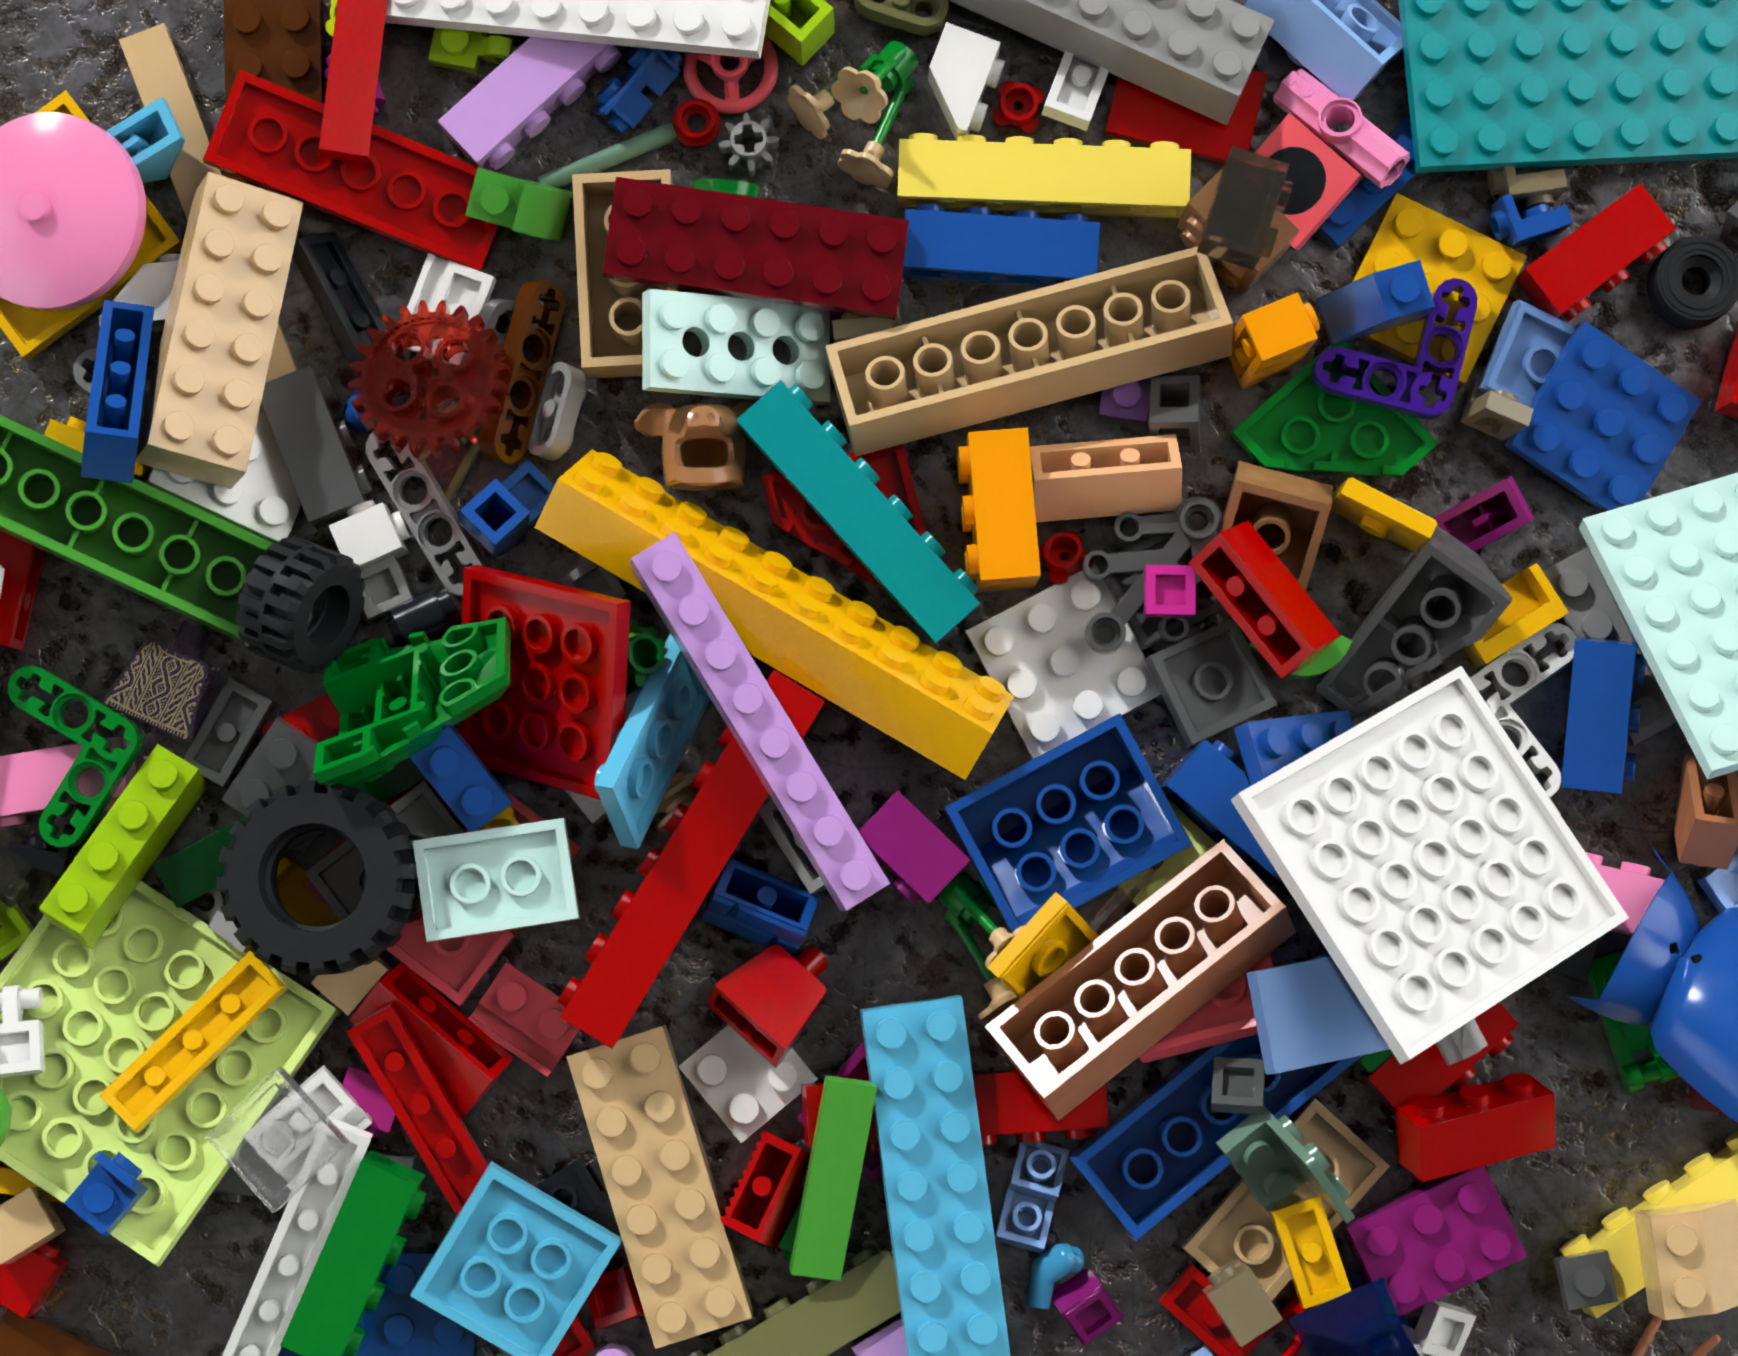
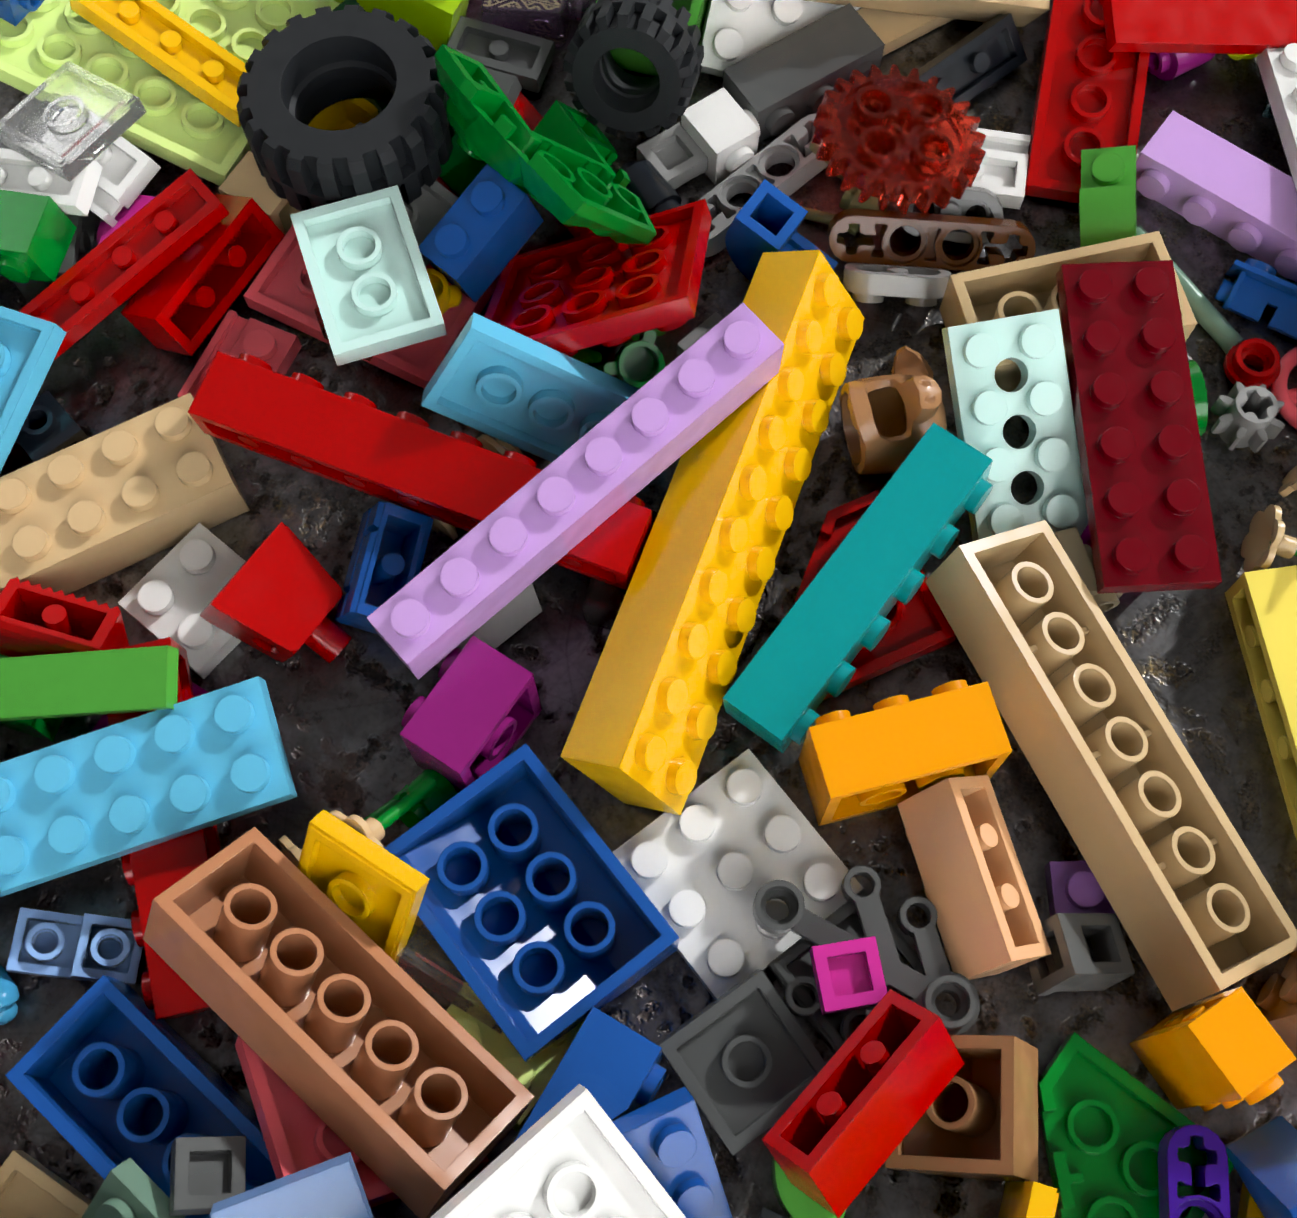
camera: 85 degrees right, 15 degrees down
lime plate [428,28,518,74] -> none
blue brick [902,203,1100,287] -> none
red plate [1038,531,1093,584] -> none

